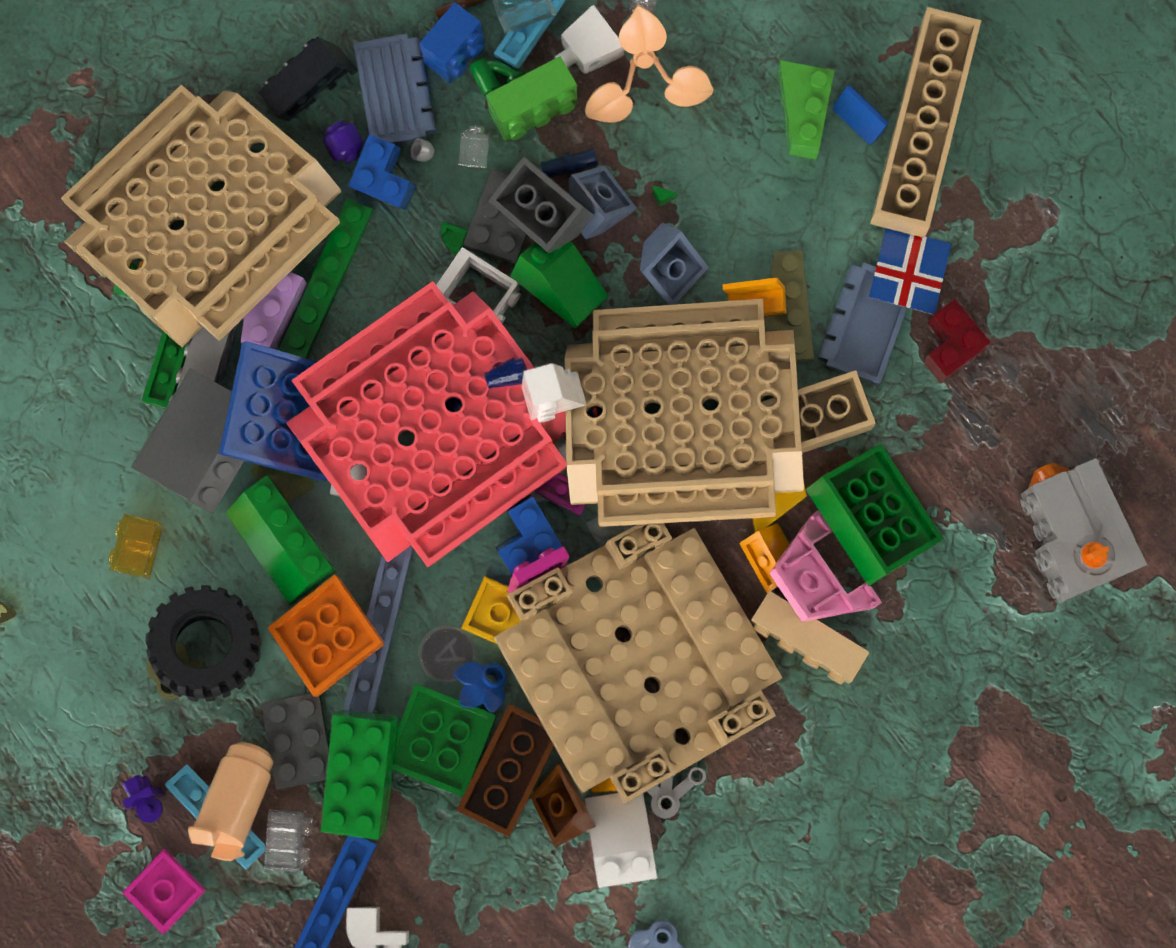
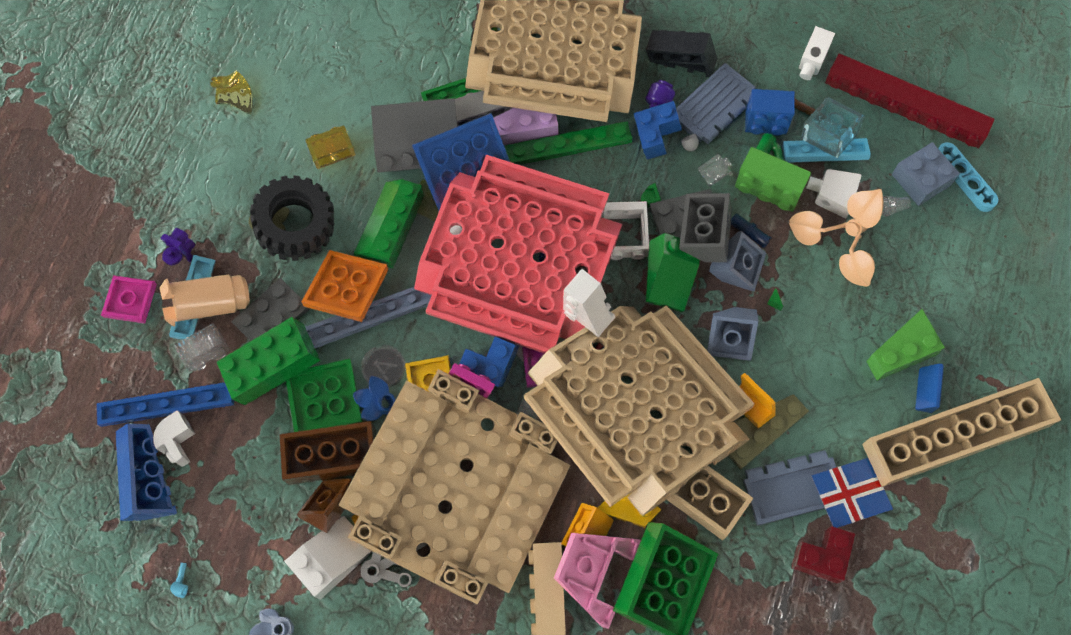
camera: 55 degrees right, 10 degrees down
clear blue cone [484,357,527,389] -> none

